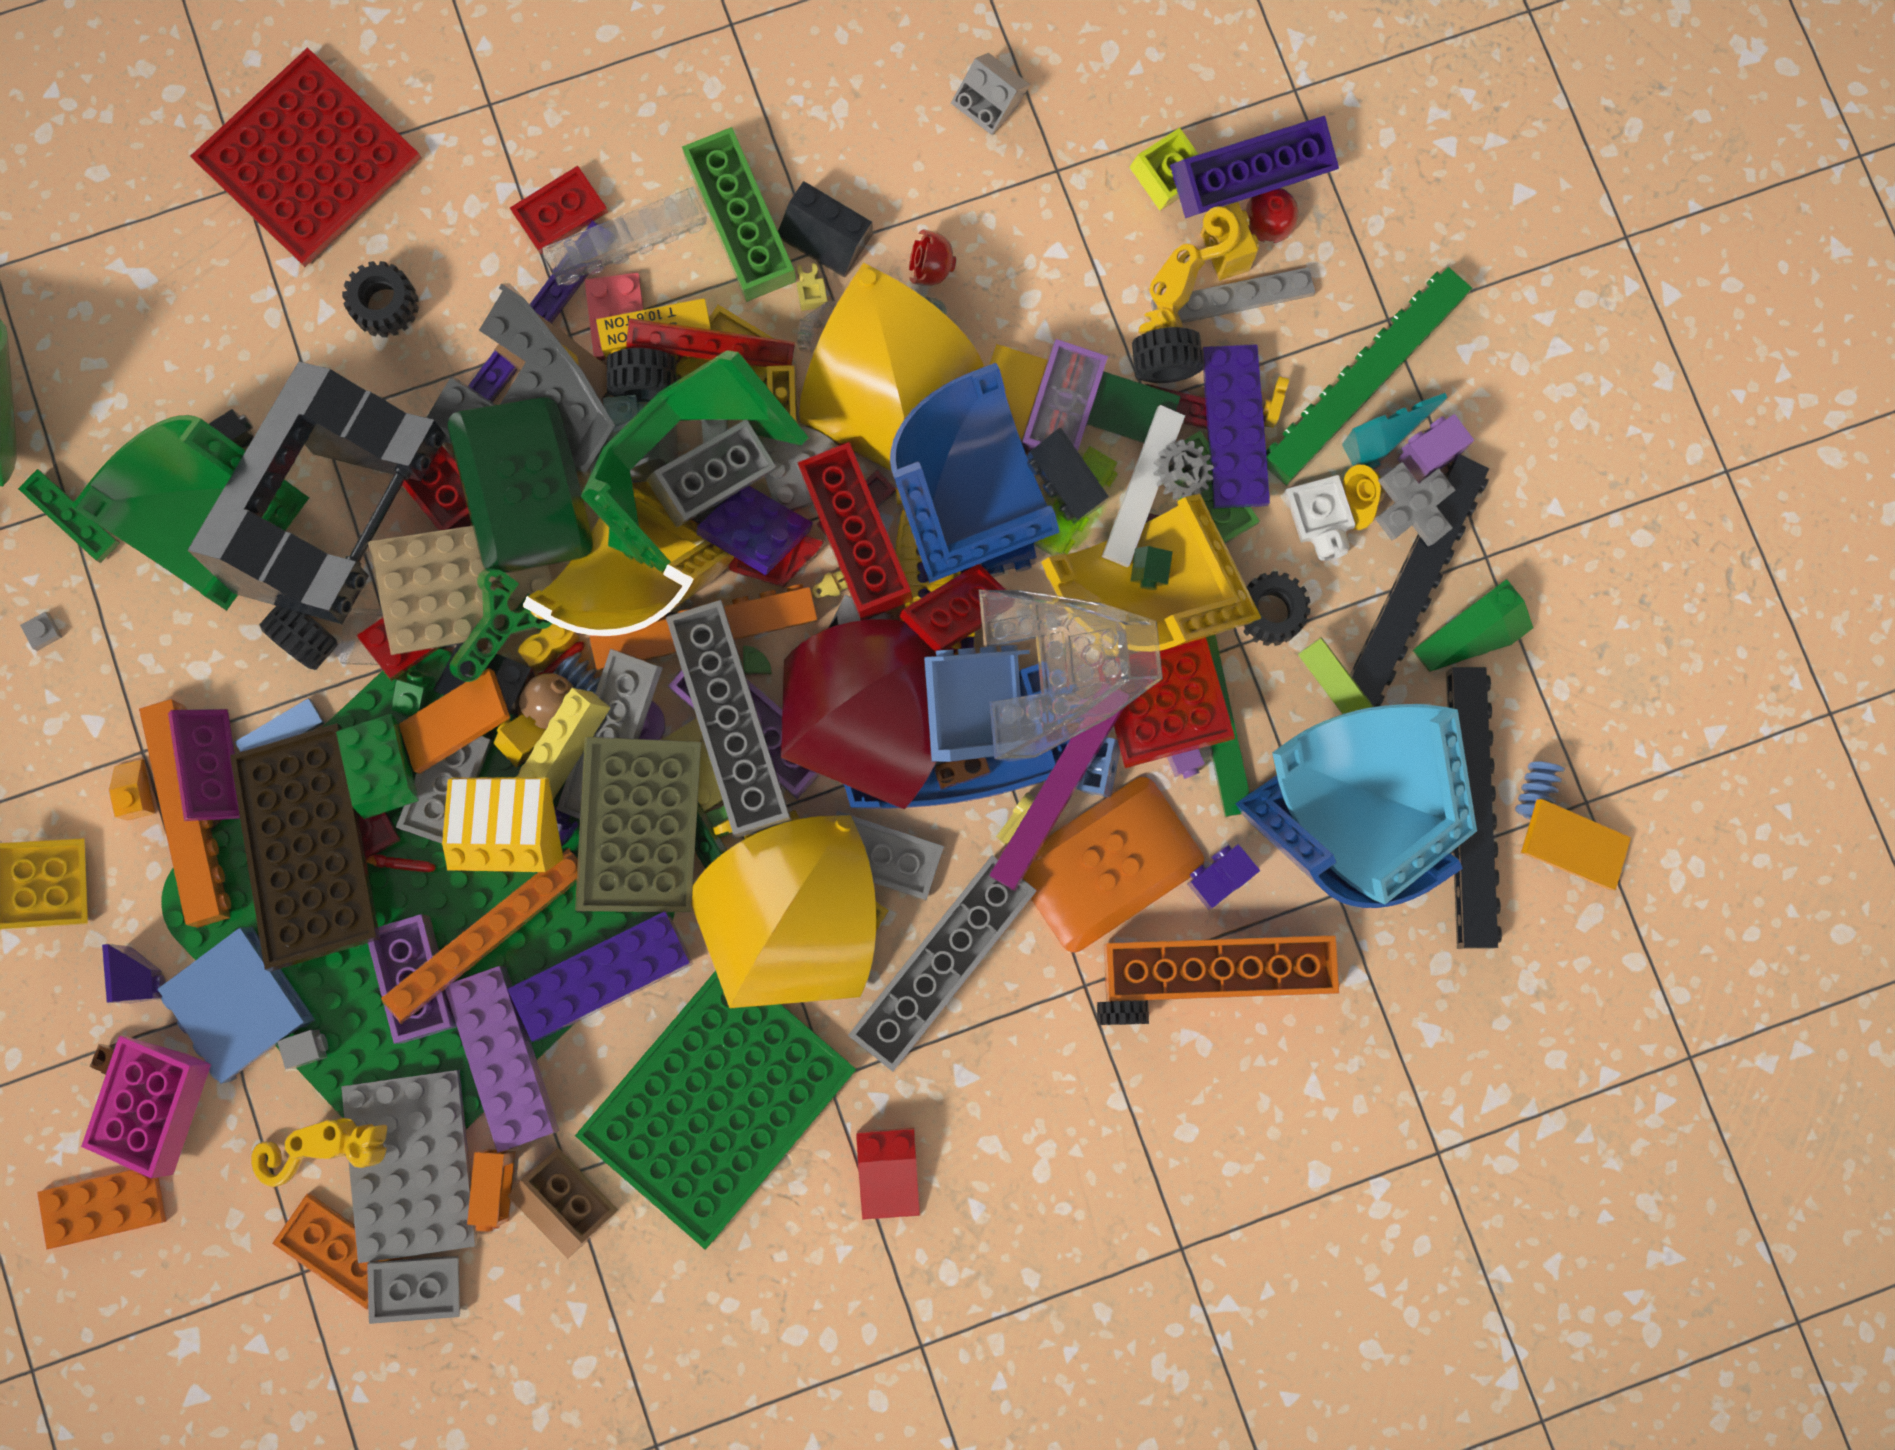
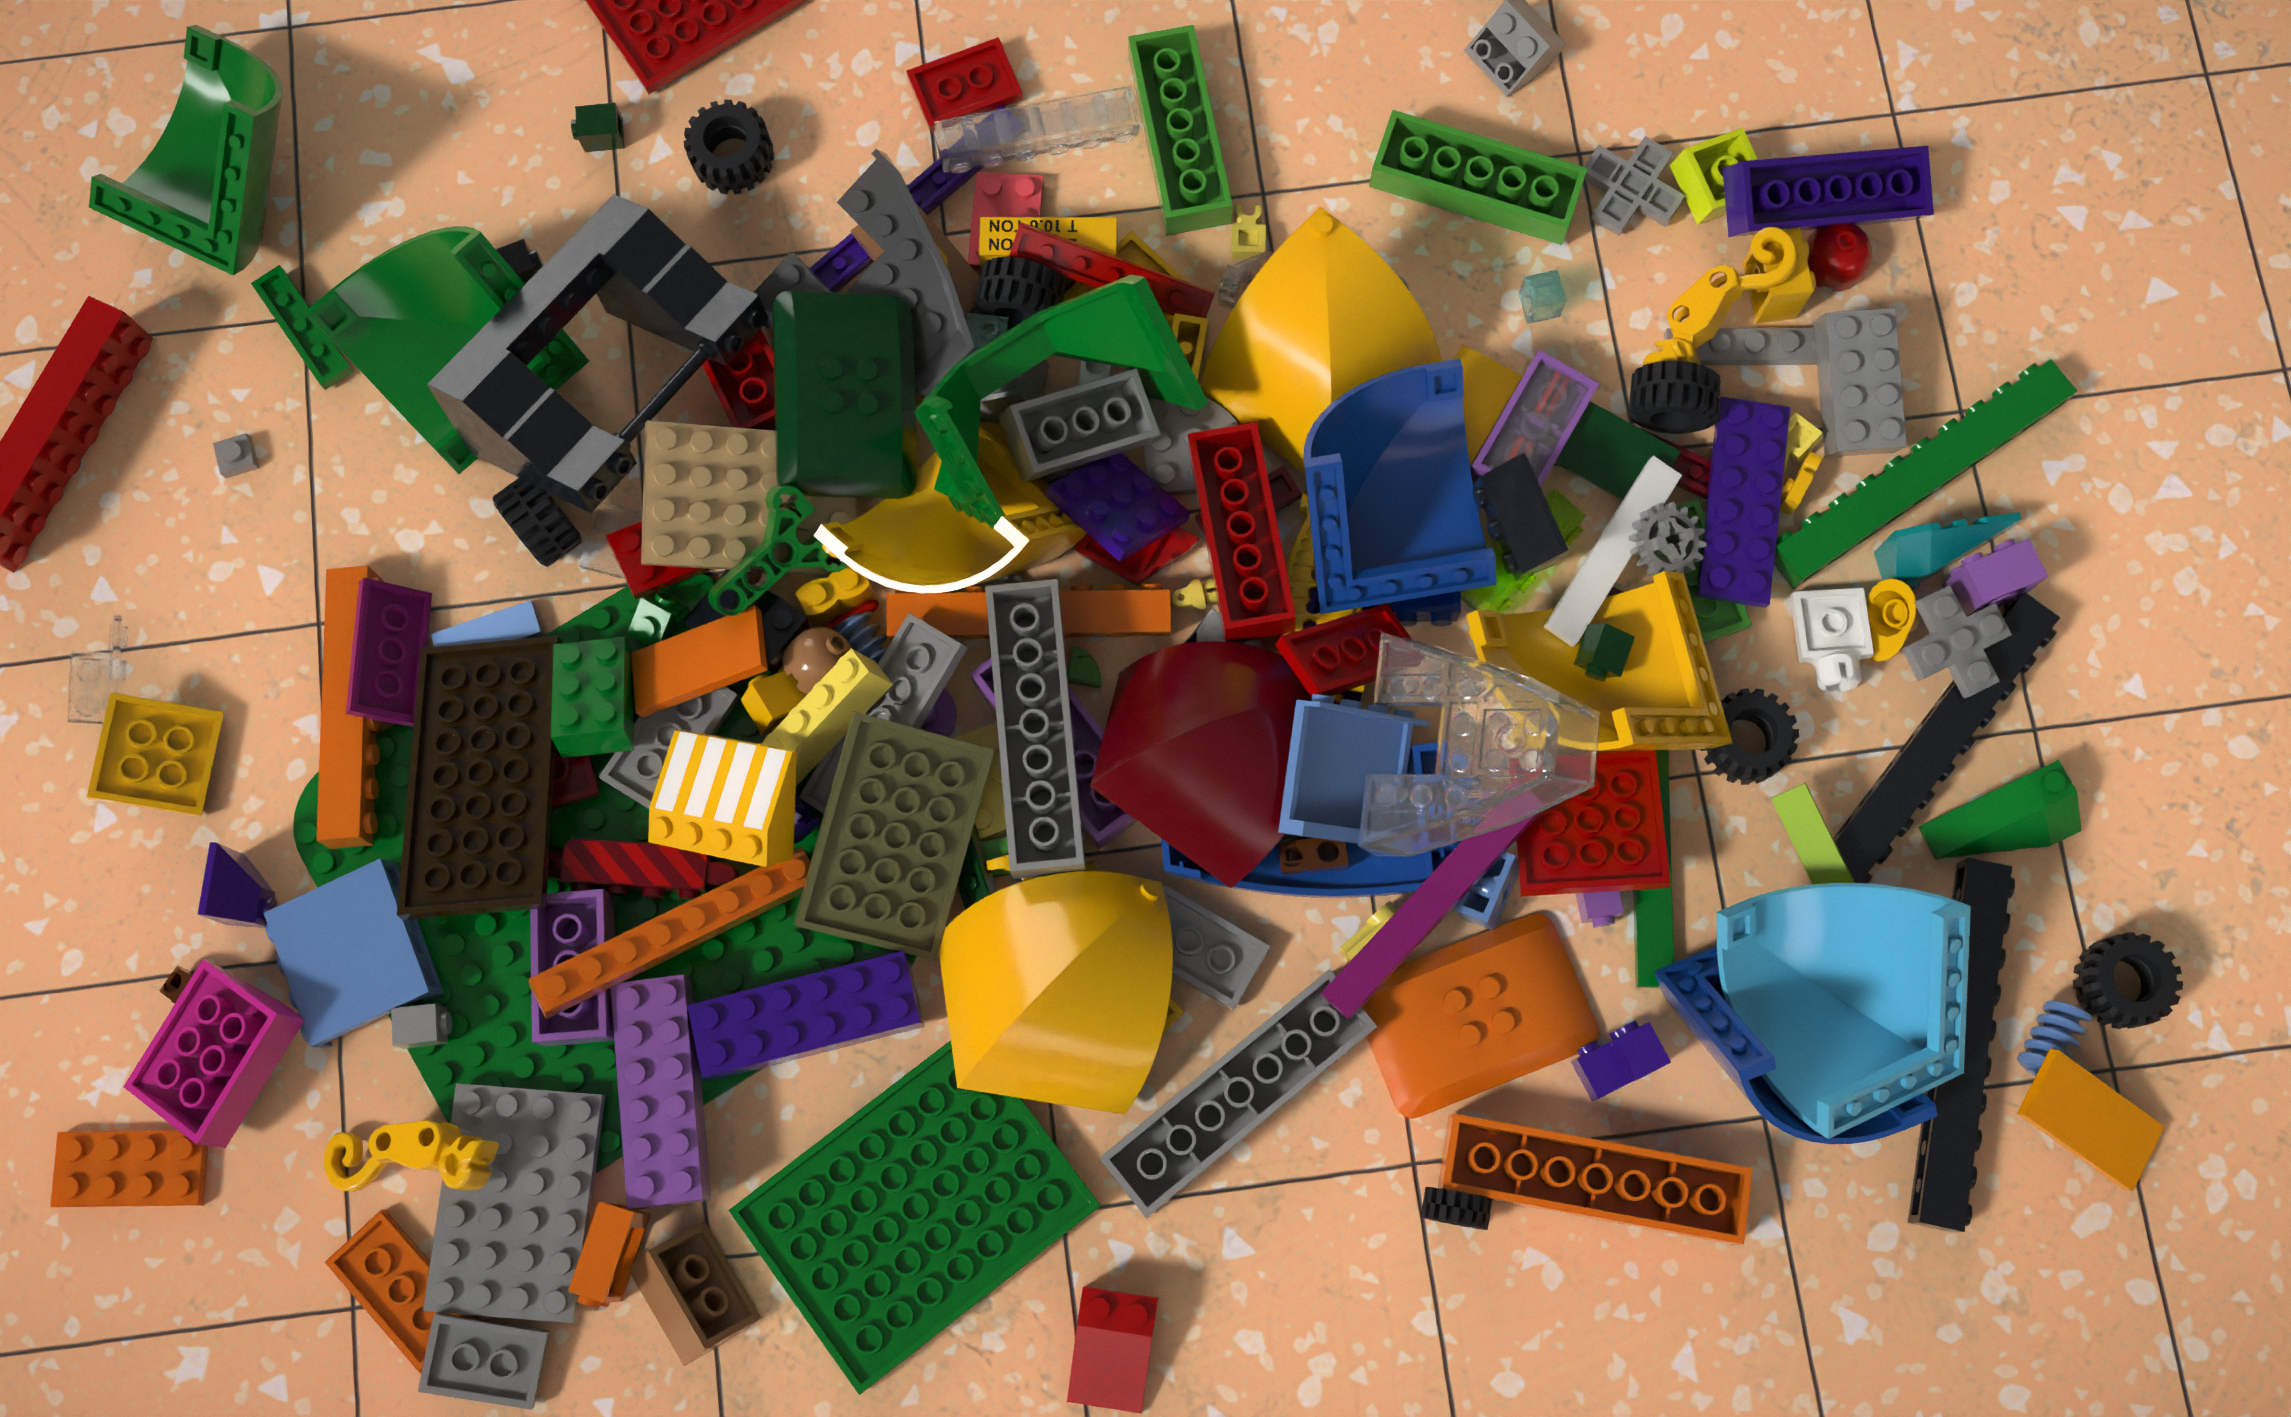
camera: 20 degrees right, 5 degrees down
light orange slope [109,759,156,821] -> none
red piece [366,854,436,872] -> none
black slope [778,181,873,278] -> none
red cylinder [909,229,956,286] -> none
none -> dark red hinge [548,839,741,900]
none -> dark green brick [571,102,625,152]
none -> bright green brick [1369,110,1588,245]
none -> clear light blue brick [1518,270,1567,324]
none -> light grey plate [1584,136,1686,236]
none -> light yellow plate [1783,412,1823,473]
none -> light grey brick [1814,308,1907,458]
none -> black tyre [2073,932,2183,1029]

